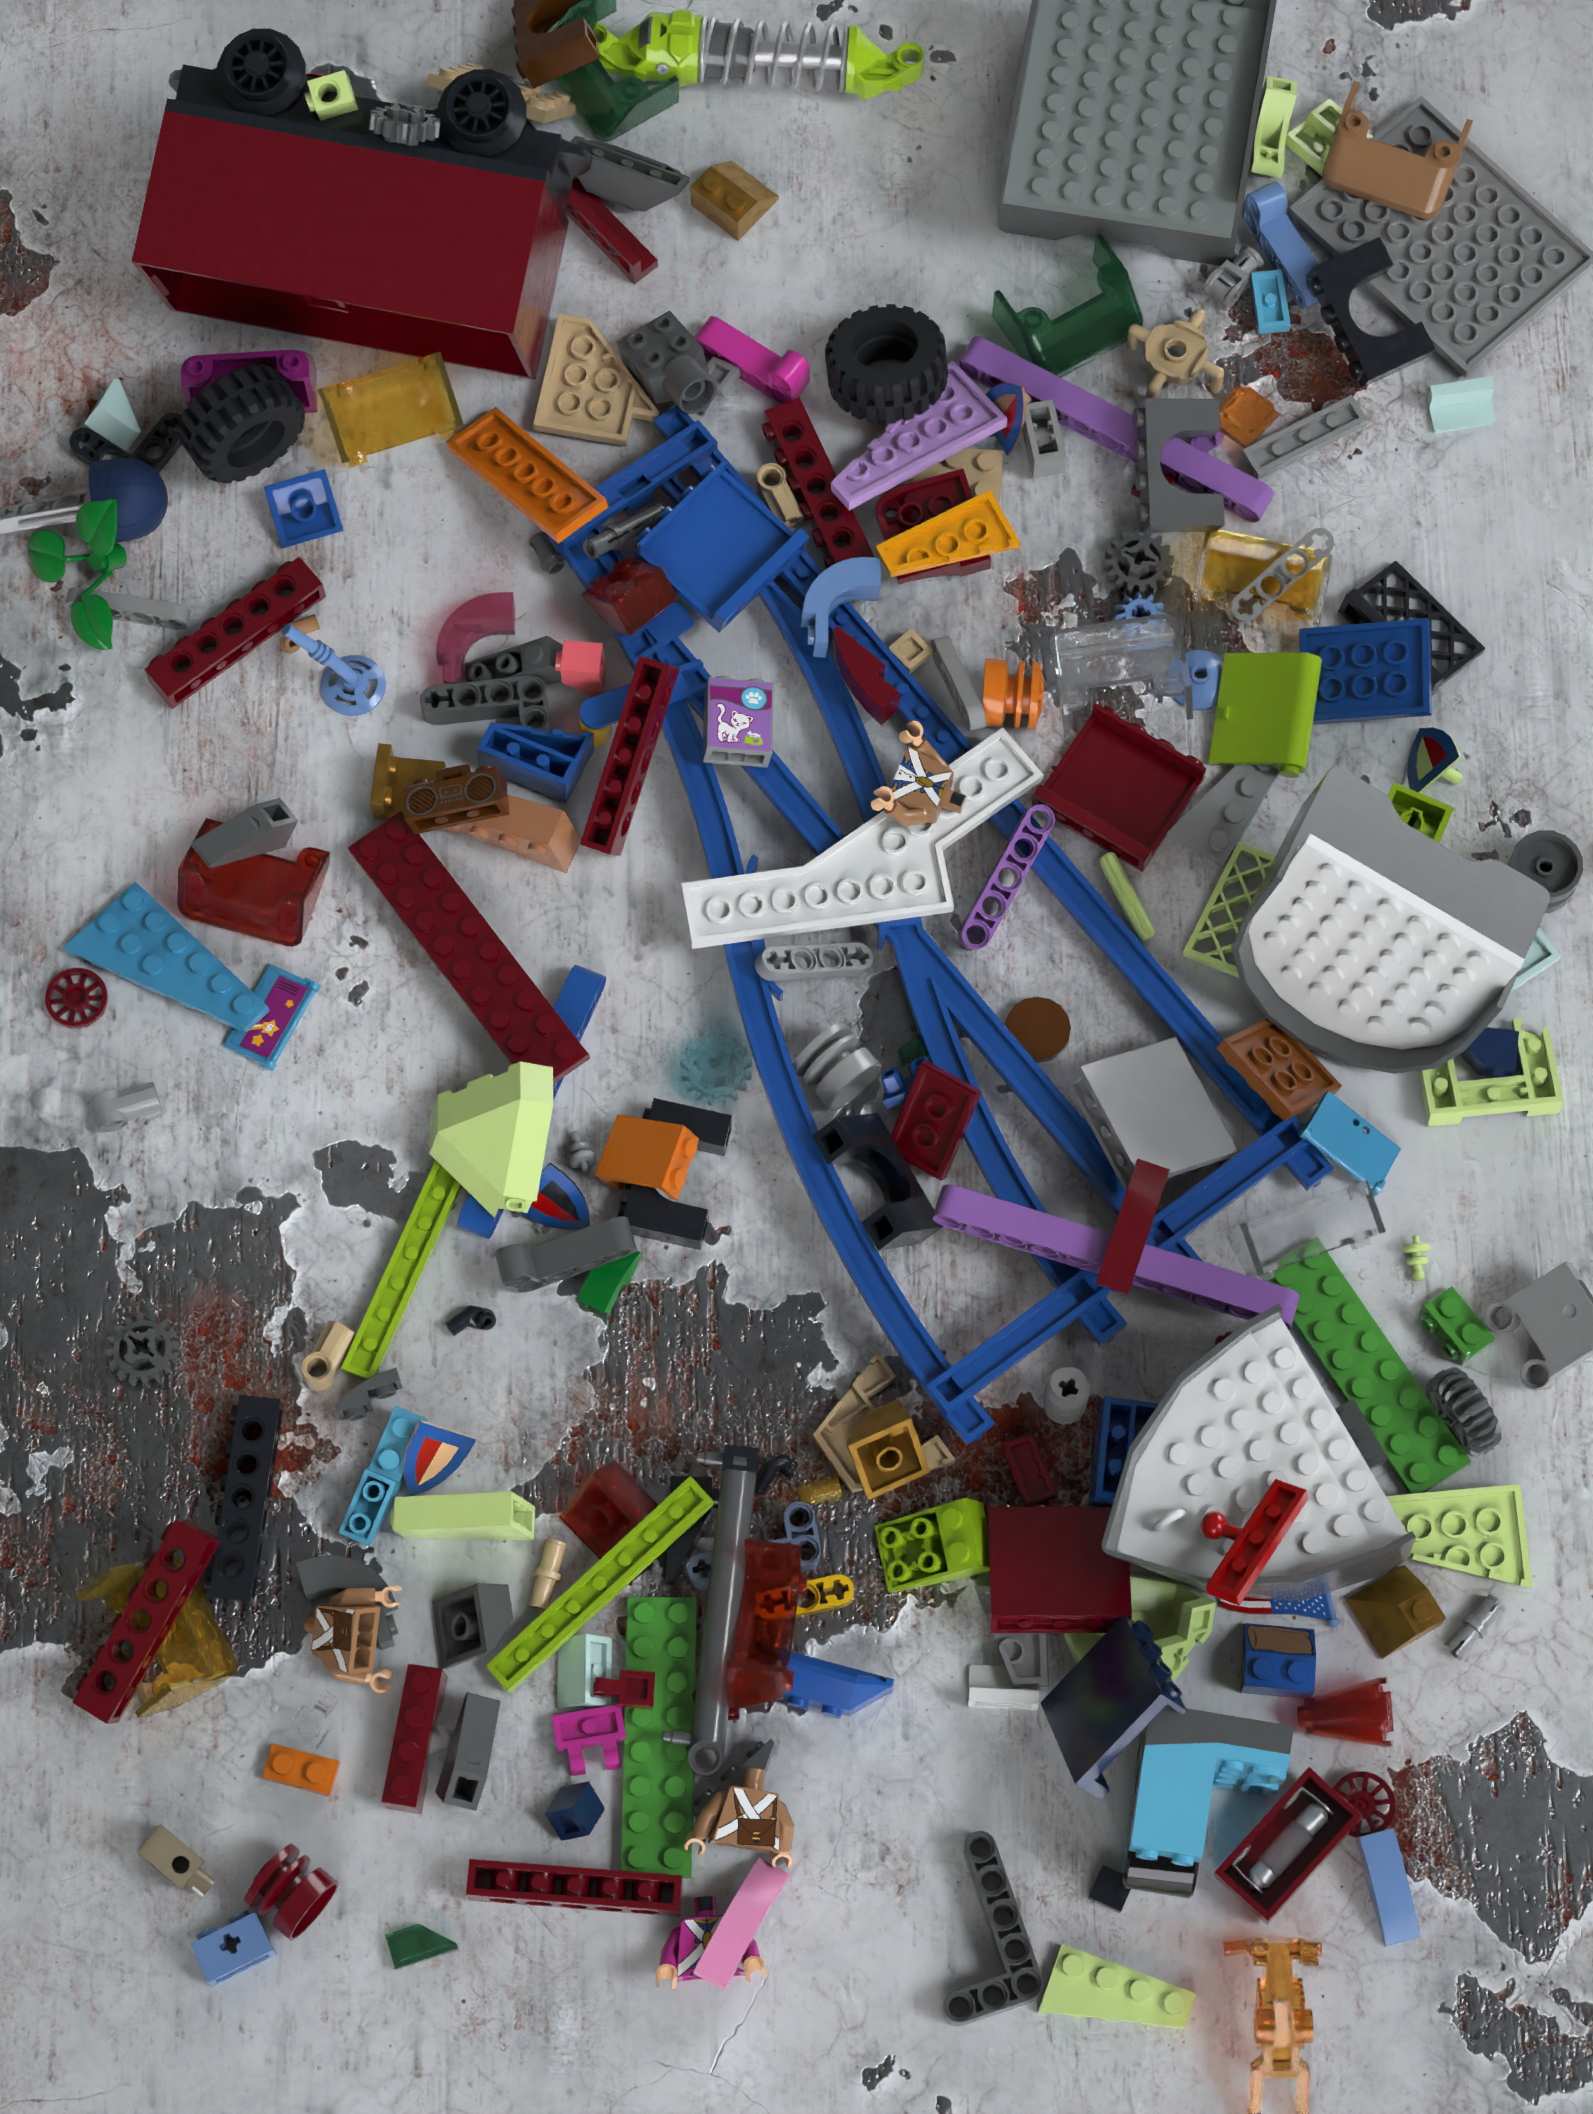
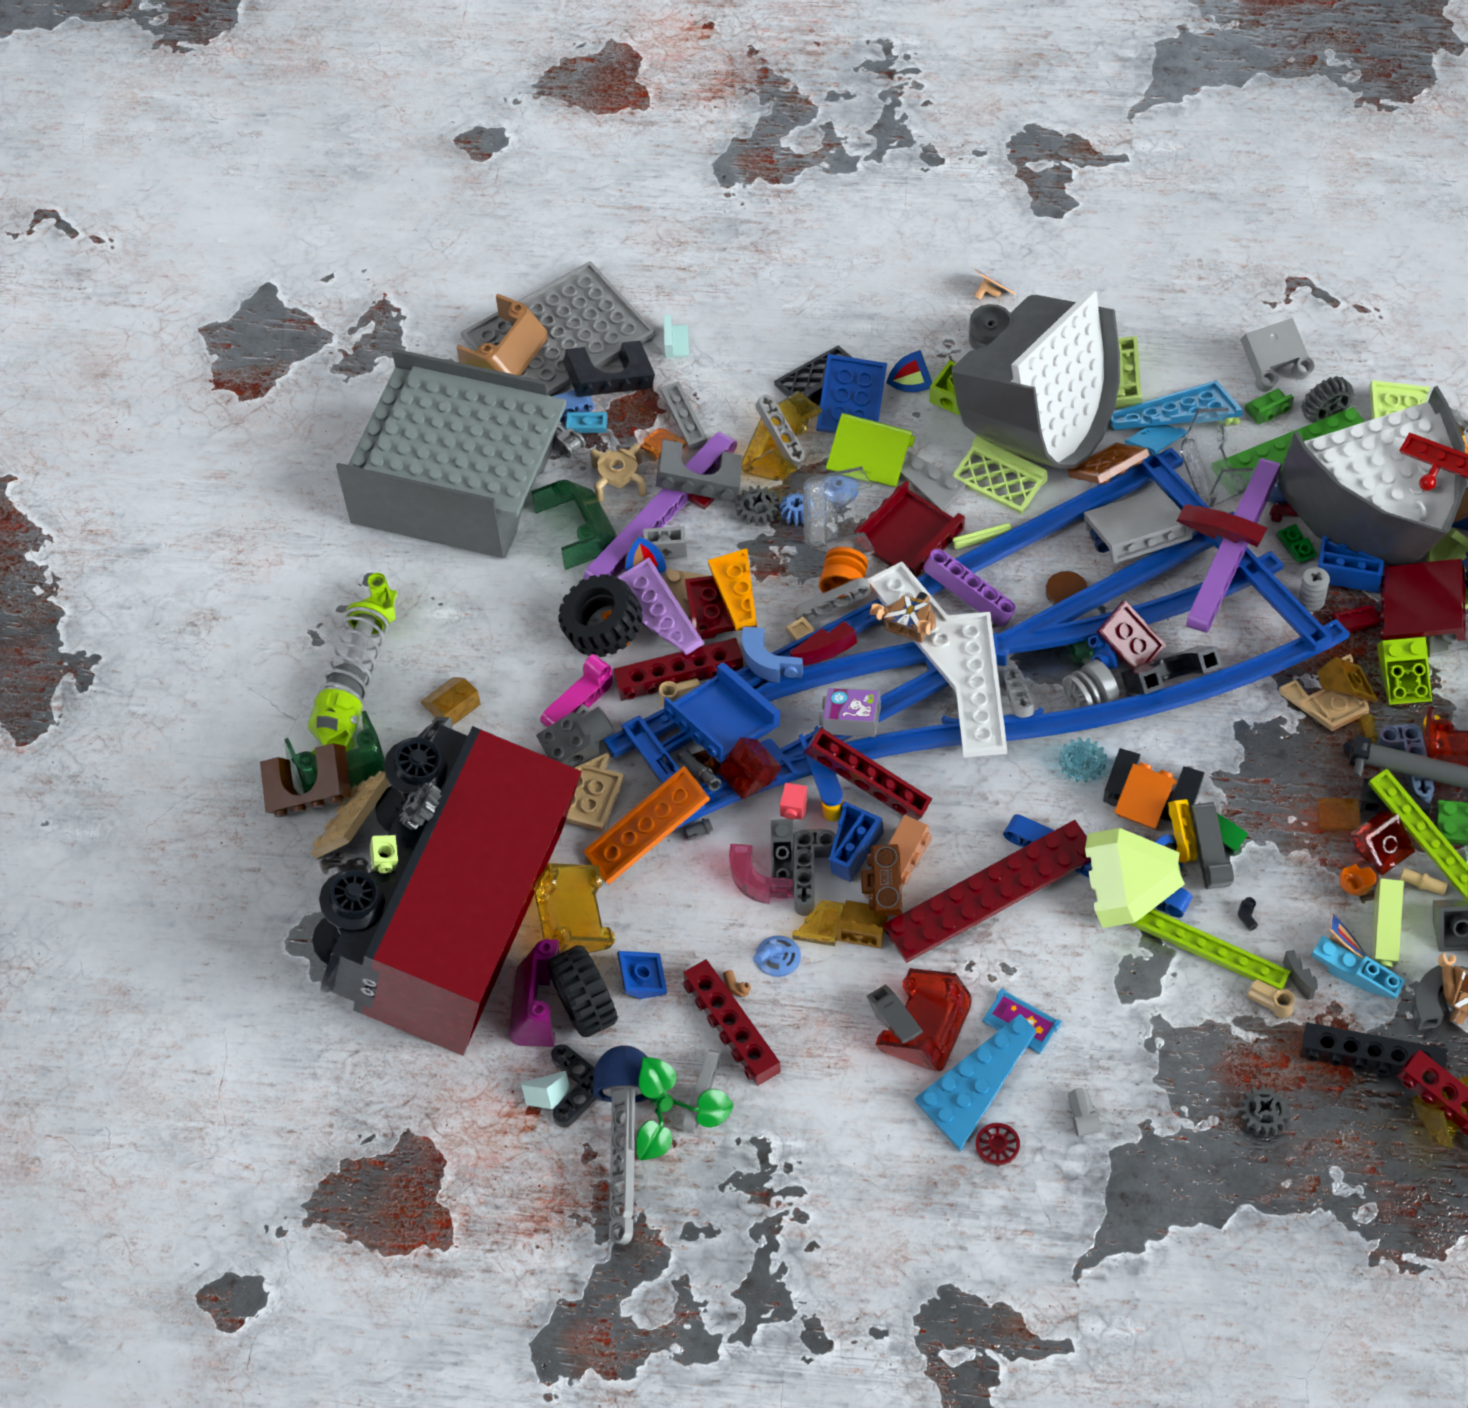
camera: 80 degrees left, 15 degrees down
none -> clear yellow wing [792,900,844,946]
none -> dark azure wing [1109,380,1243,430]
none -> yellow hinge [1168,799,1198,863]
none -> green slope [1276,524,1318,564]
none -> clear orange piece [1317,798,1361,831]
none -> orange hair [1339,864,1377,896]

